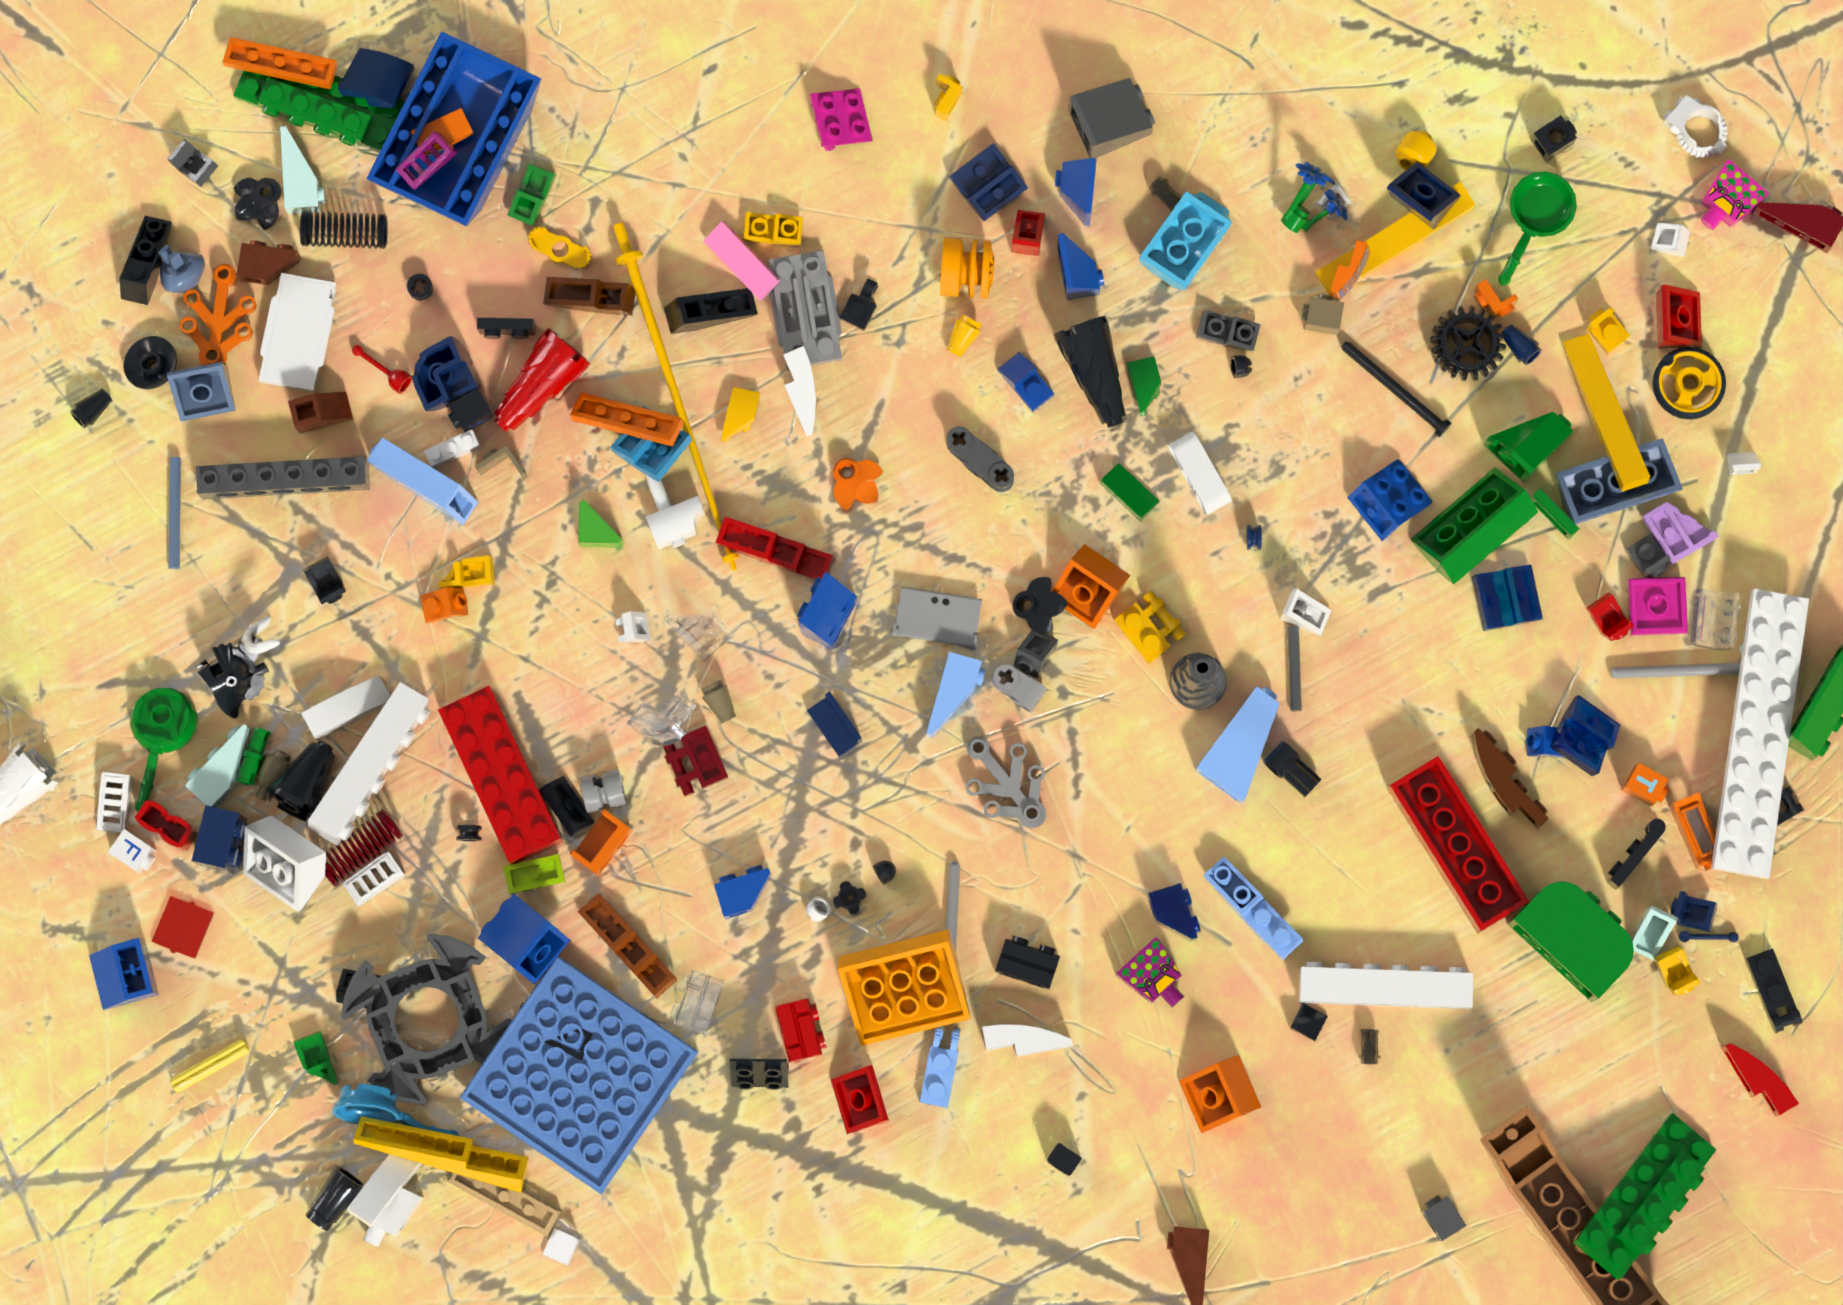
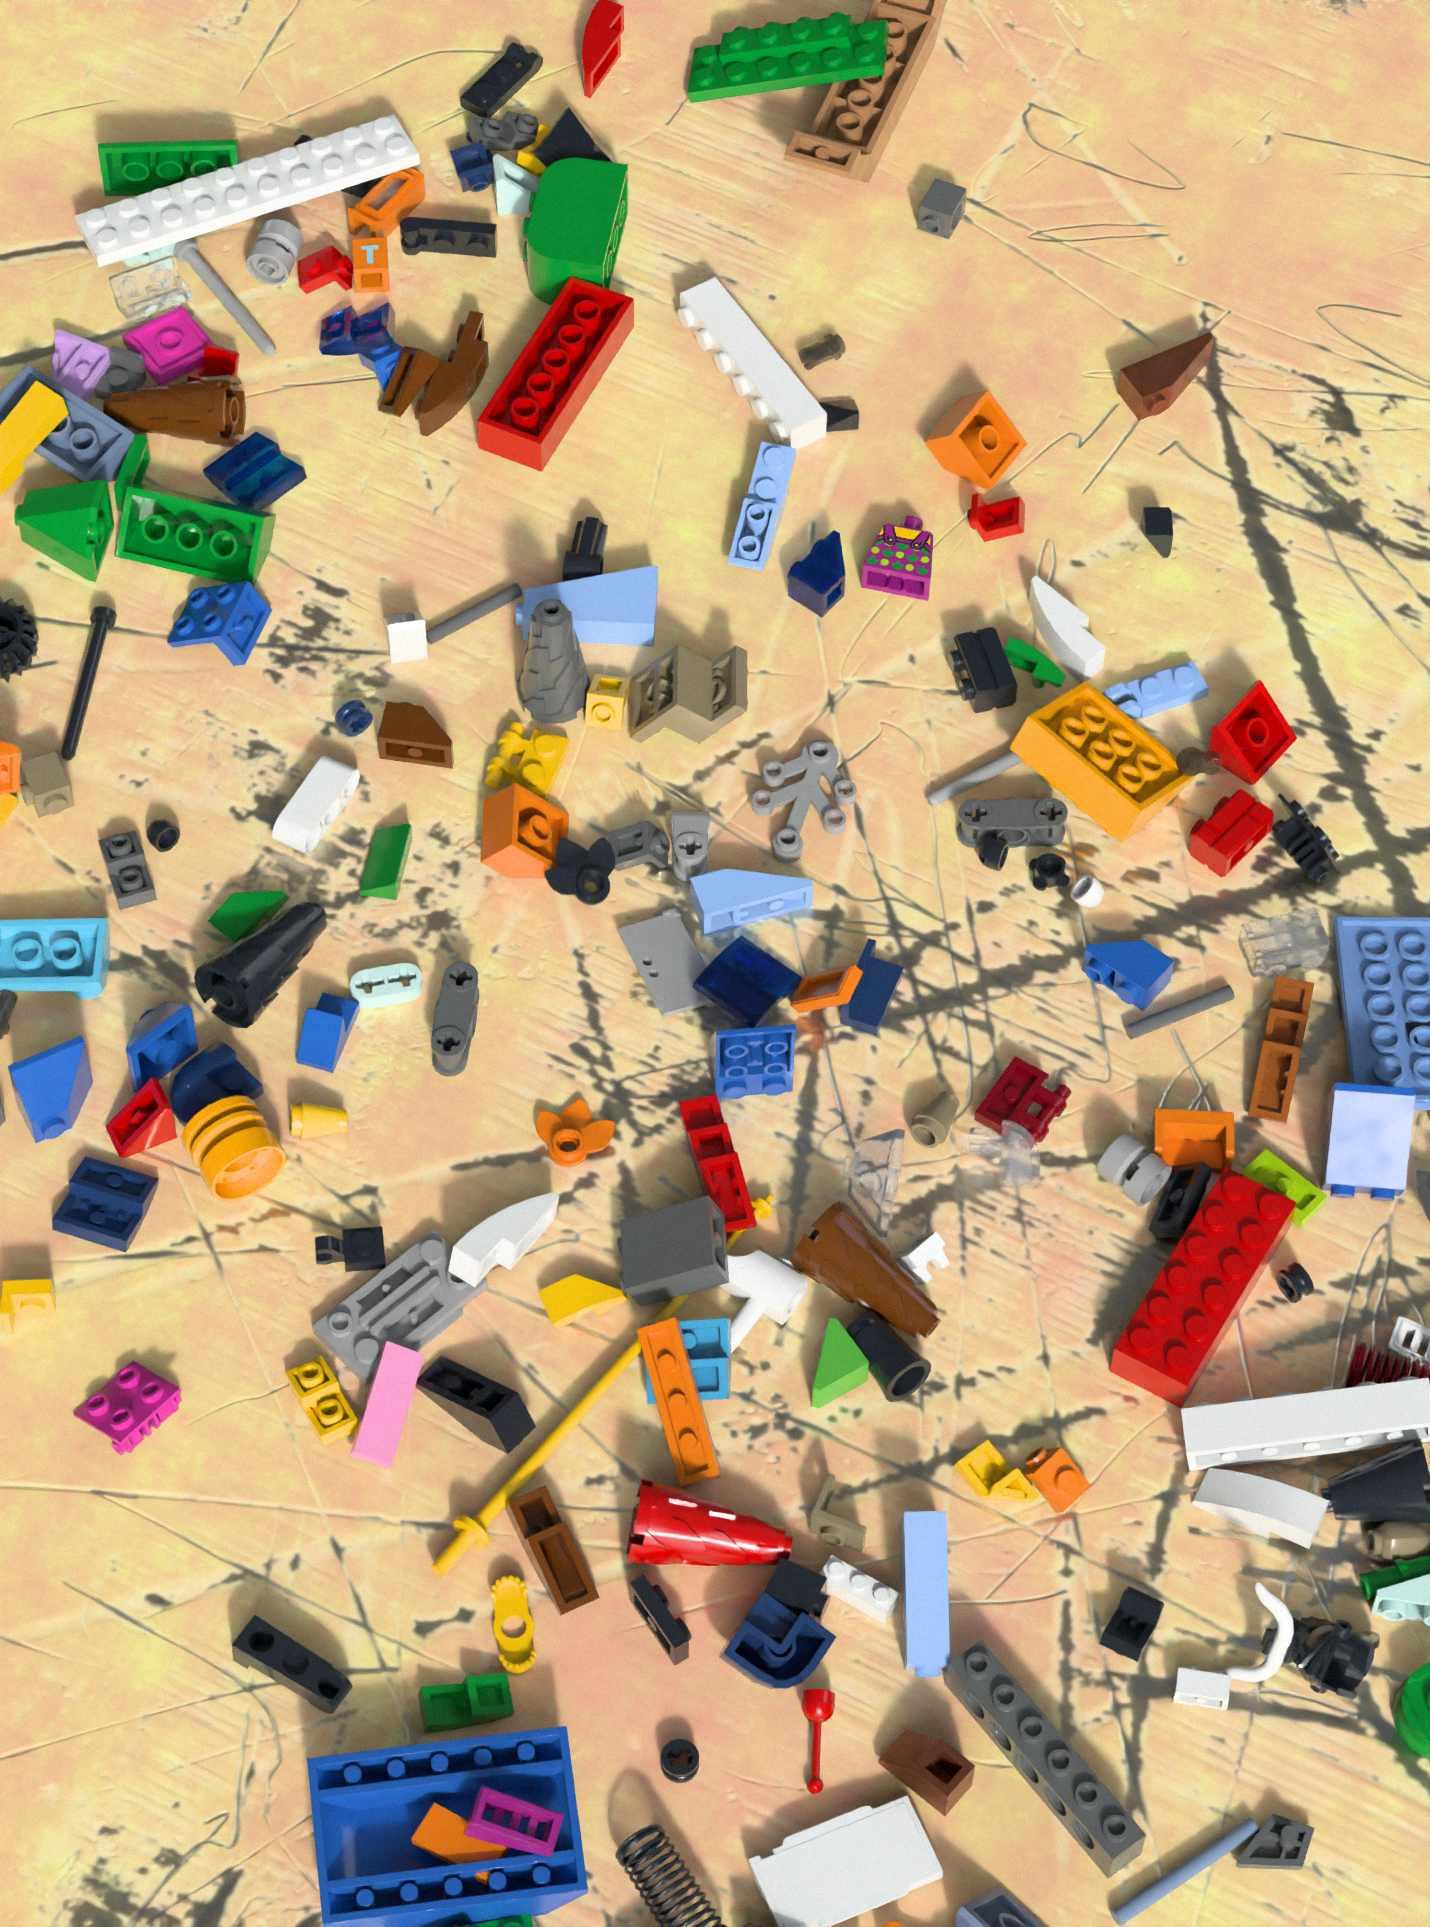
camera: 130 degrees left, 25 degrees down
none -> reddish brown cone [103,375,246,447]
none -> dark blue brick [170,1041,264,1127]
none -> black leg [232,1615,353,1714]
none -> light grey wheel [246,219,304,285]
none -> red bracket [298,245,354,294]
none -> light aqua beam [350,963,423,1009]
none -> reddish brown slope [378,346,441,417]
none -> reddish brown slope [378,701,454,769]
none -> dark grey slope [467,111,539,151]
none -> black slope [533,107,616,168]
none -> yellow bracket [585,674,631,730]
none -> dark grey brick [617,1195,729,1307]
none -> dark tan bracket [630,645,748,744]
none -> clear blue slope [692,935,803,1028]
none -> orange tile [790,964,863,1013]
none -> reddish brown cone [790,1201,941,1339]
none -> black plant [846,1311,931,1402]
none -> dark grey piece [957,798,1068,848]
none -> red bracket [967,493,1025,542]
none -> green slope [1004,636,1065,689]
none -> dark grey bar [1125,985,1235,1040]
none -> white piece [1173,1666,1231,1710]
none -> clear smoke pin [1176,747,1222,776]
none -> dark grey piece [1236,1814,1315,1870]

